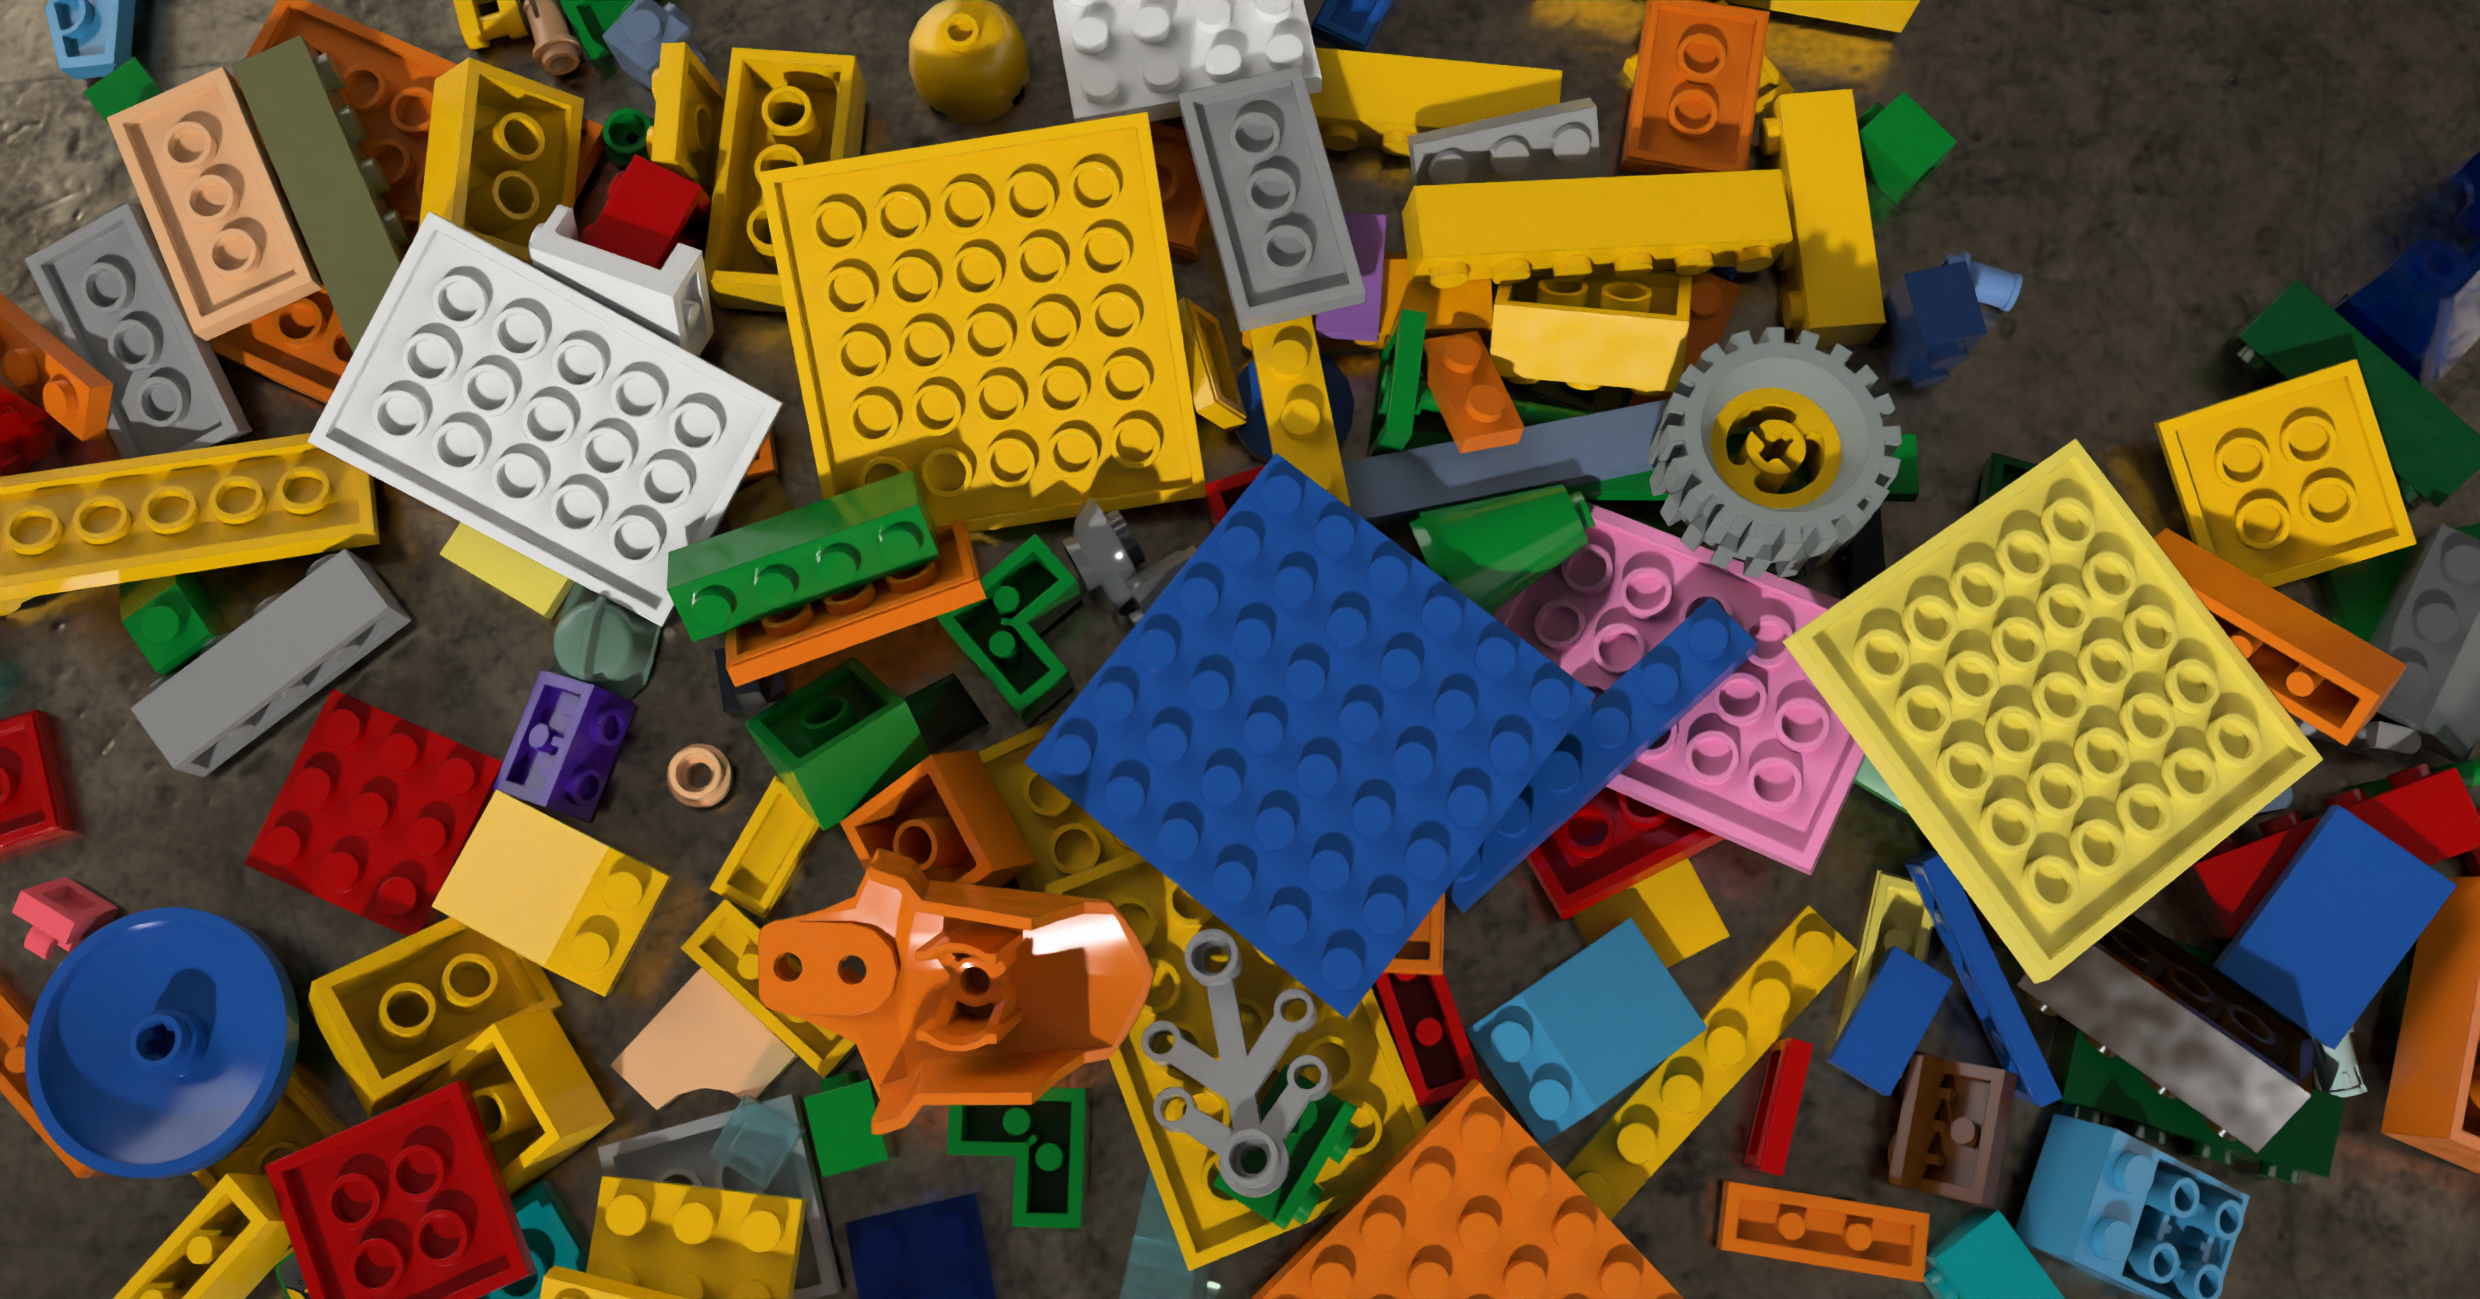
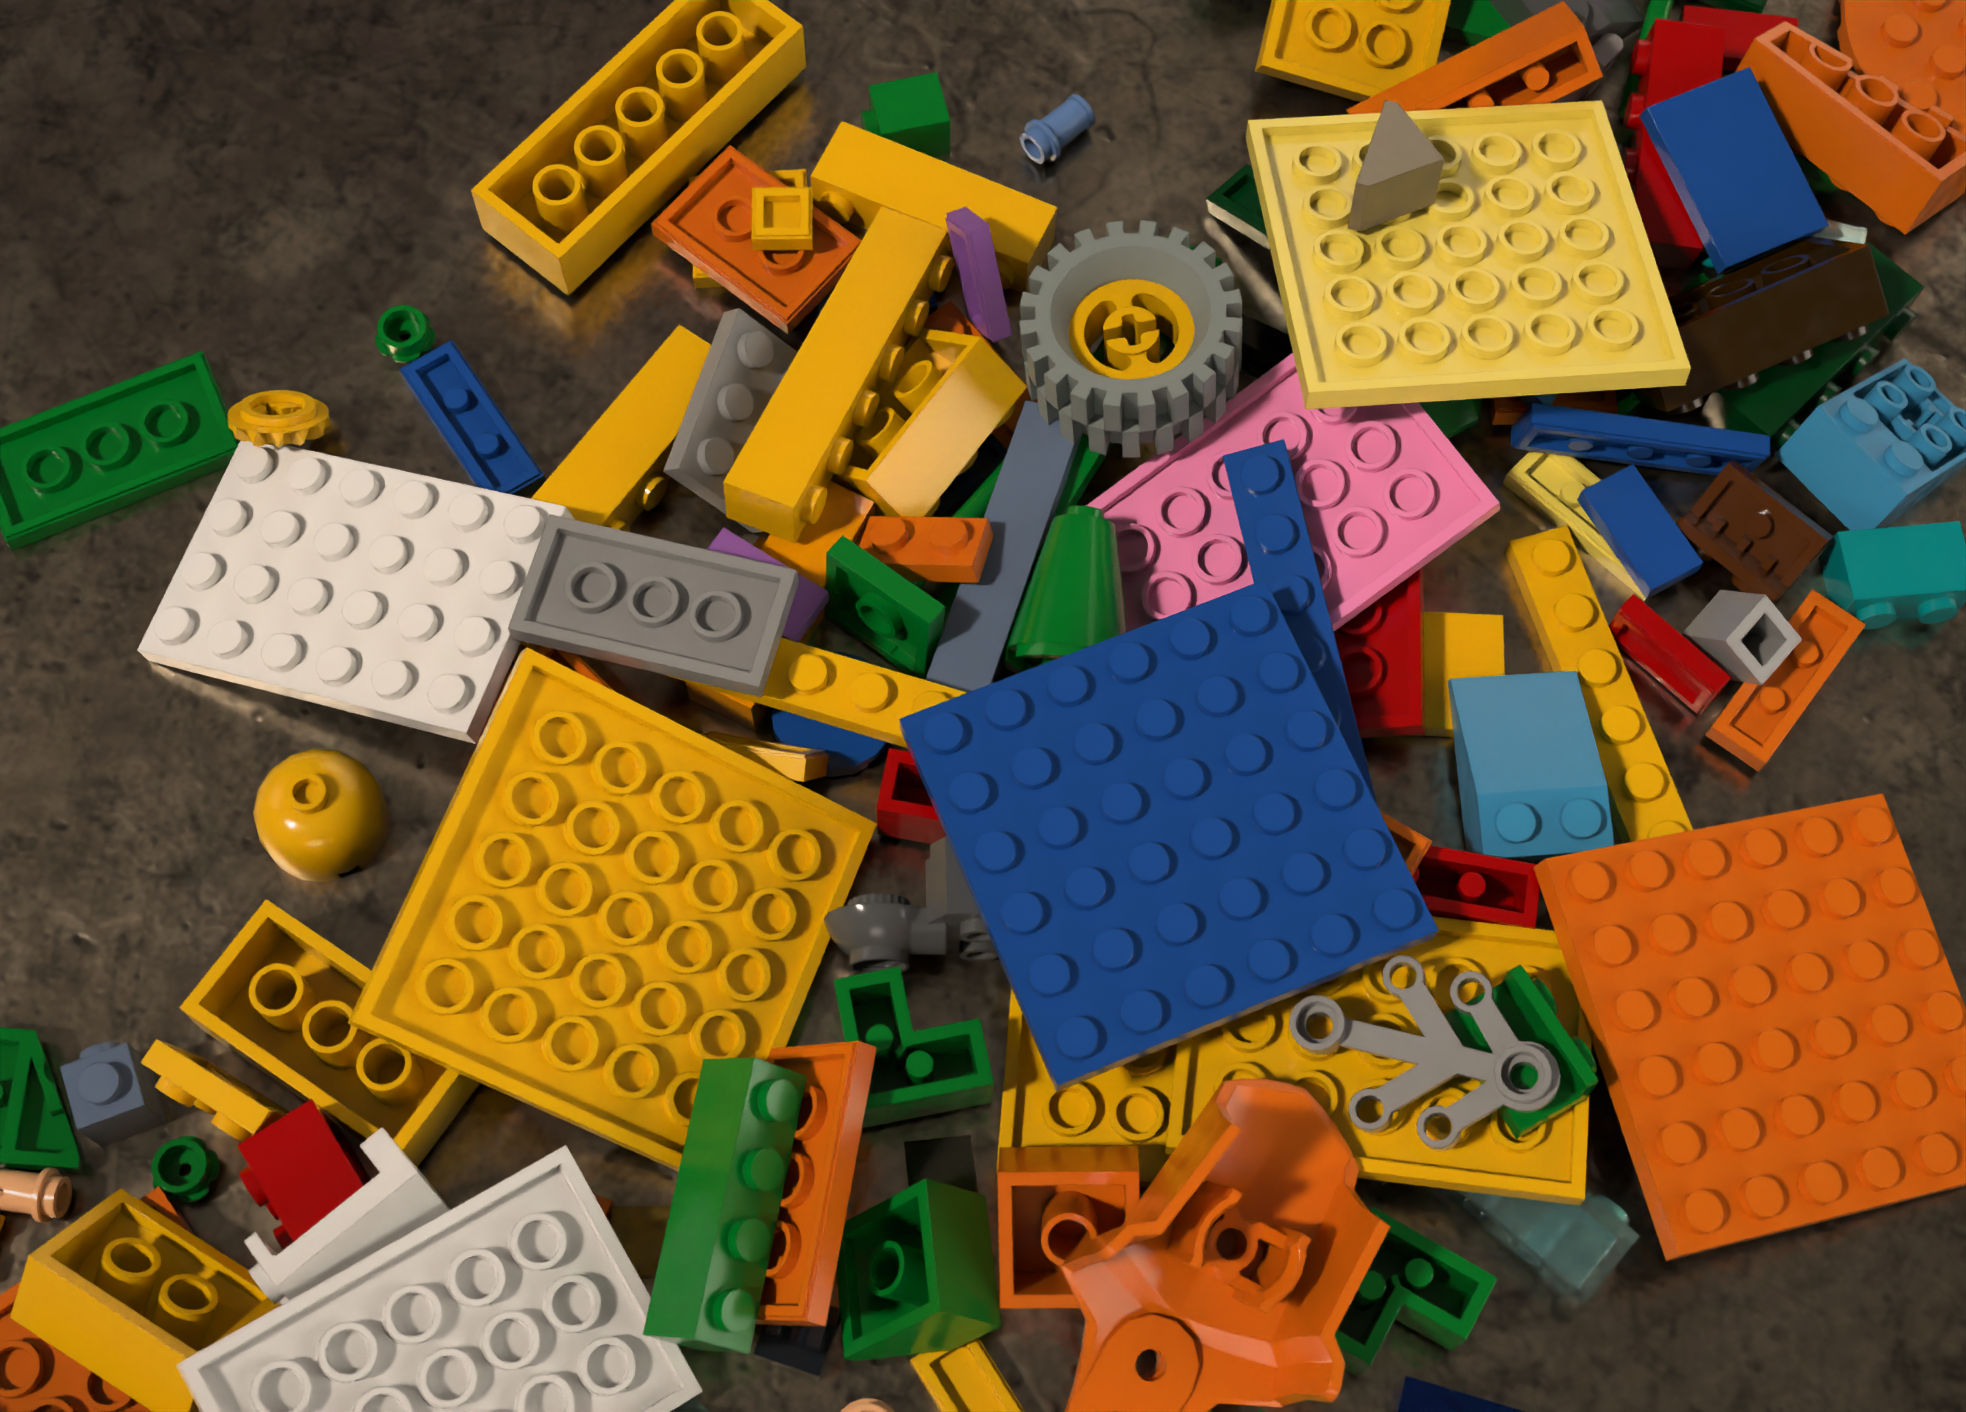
camera: 65 degrees left, 10 degrees down
dark blue brick [1875,261,1988,389] -> none
none -> yellow tile [751,187,813,251]
none -> medium lavender tile [945,206,1012,342]
none -> dark tan slope [1348,100,1444,231]
none -> light grey brick [1681,590,1802,685]

